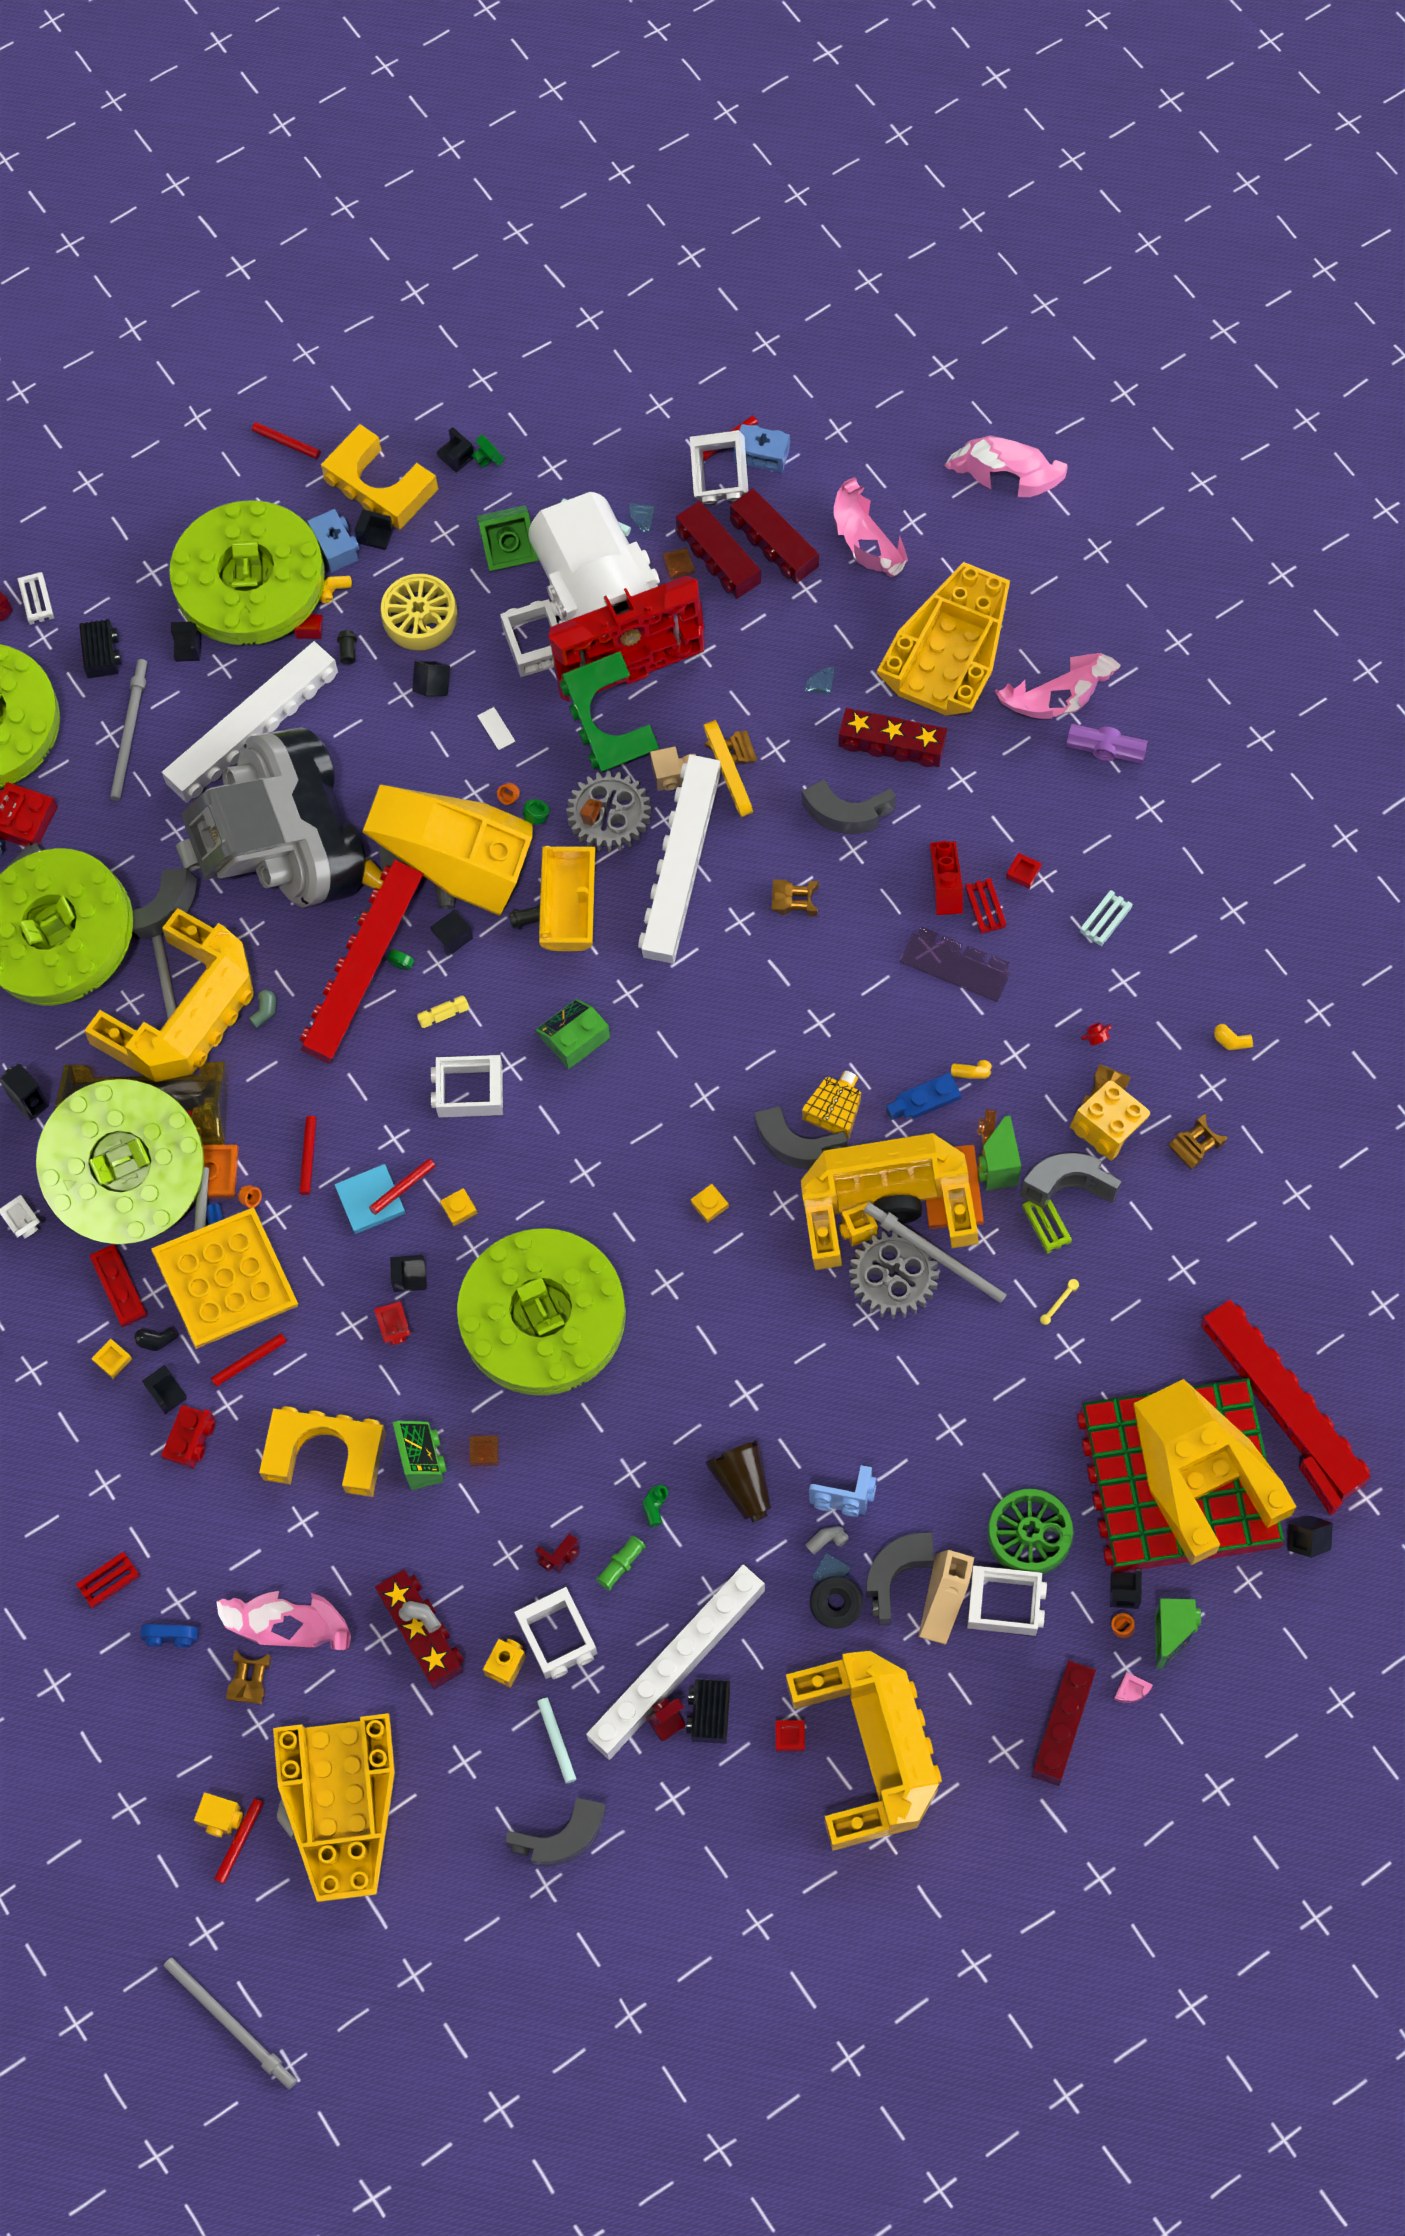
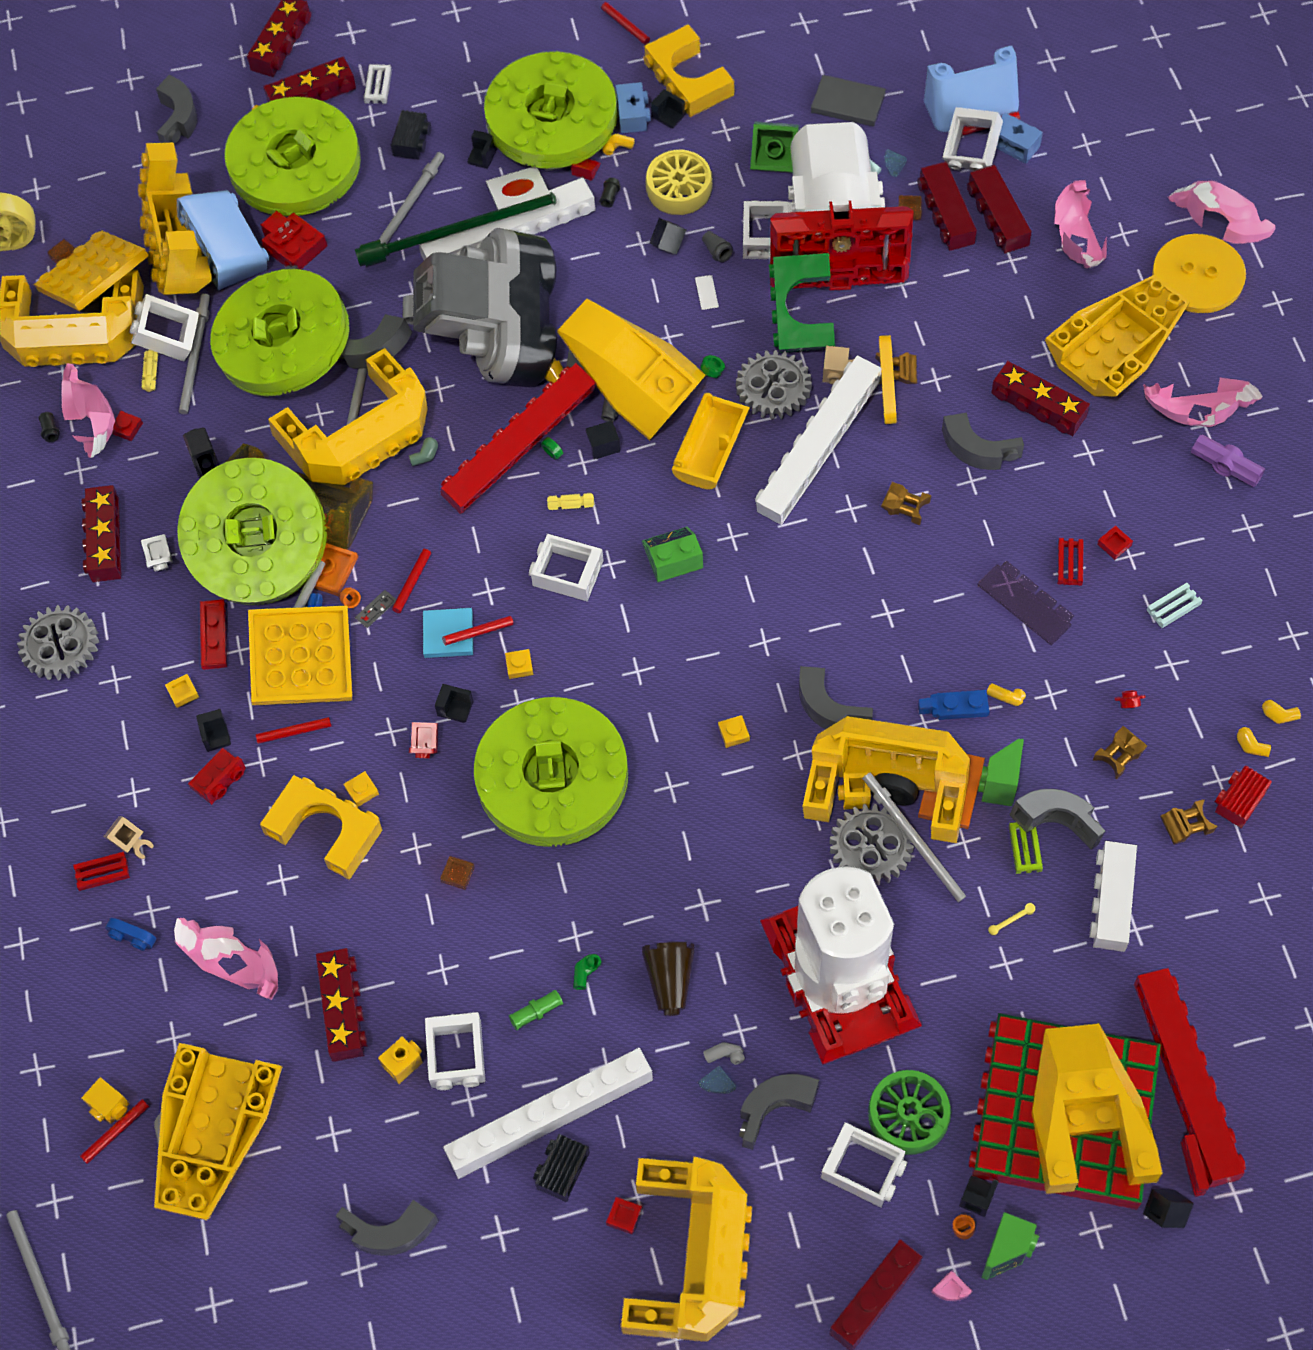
camera: 20 degrees right, 5 degrees down
black arm [134,1327,178,1351] -> none
pearl gold piece [226,1650,272,1705] -> none
slope [393,1421,447,1490] -> none
light grey arm [399,1601,441,1633] -> none
black panel [437,427,474,473] -> none
green tile [472,434,505,468] -> none
orange hinge [497,783,520,805] -> none
pearl dark grey pin [509,905,540,930] -> none
dark red bracket [535,1533,580,1573] -> none
light aqua bar [537,1698,577,1784] -> none
dark orange tile [579,798,603,826] -> none
dark red bracket [646,1698,685,1741] -> none
yellow torso [802,1071,861,1140] -> none
clear light blue tile [806,667,835,694] -> none
light blue bracket [809,1465,876,1517] -> none
black tyre [809,1576,862,1629] -> none
tan slope [918,1550,974,1645] -> none
red slope [930,841,963,915] -> none
clear orange plate [977,1109,997,1145] -> none
yellow bracket [1070,1081,1150,1161] -> none
none -> tan brick [103,816,154,859]
none -> yellow plate [343,771,379,807]
none -> dark green flag [354,166,556,267]
none -> dark grey sticker [355,590,397,628]
none -> dark grey cone [702,231,733,262]
none -> white piece [760,867,922,1065]
none -> dark grey tile [811,75,886,127]
none -> light blue windscreen [924,46,1019,132]
none -> white brick [1089,841,1137,952]
none -> yellow plate [1152,234,1246,313]
none -> red brick [1215,766,1272,829]
none -> yellow arm [1262,700,1301,724]

